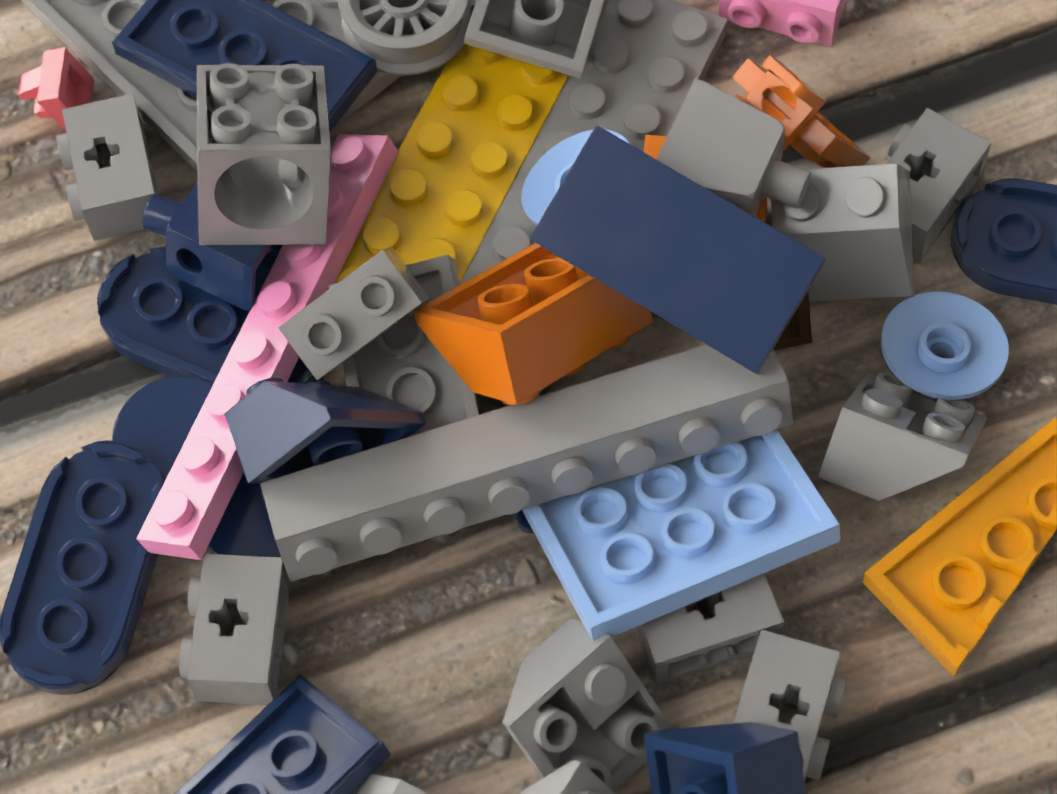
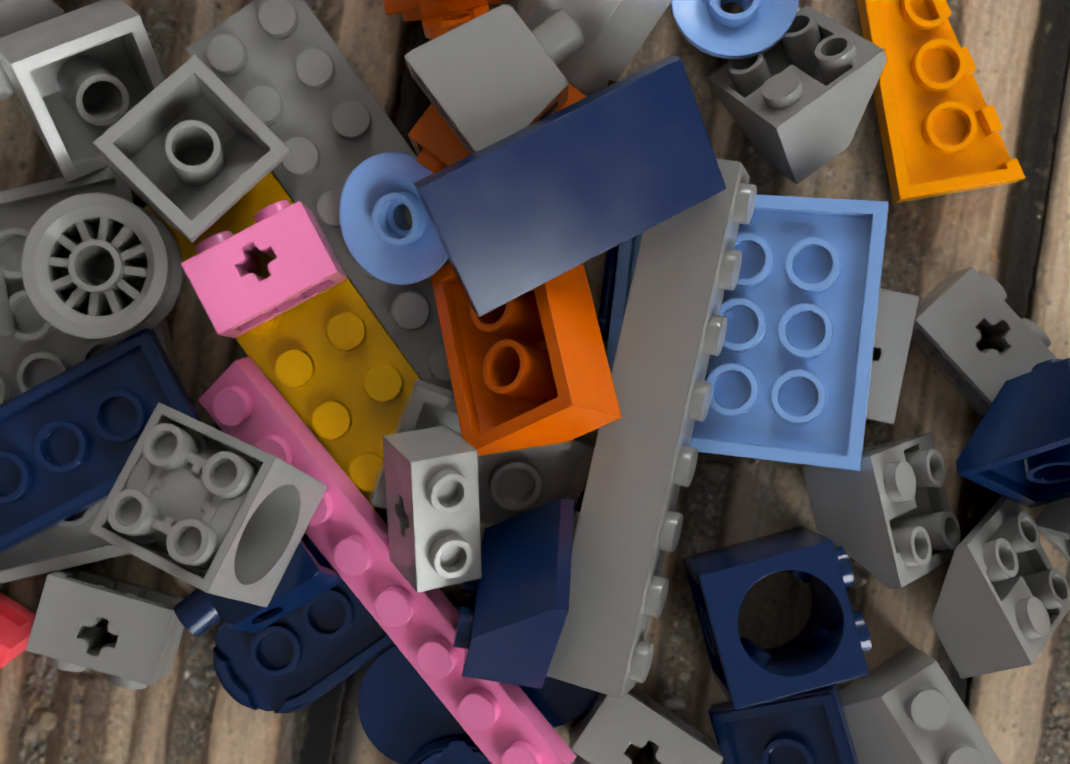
camera: 60 degrees left, 25 degrees up
none -> bright pink brick [181,200,348,338]
none -> dark blue brick [682,526,872,710]

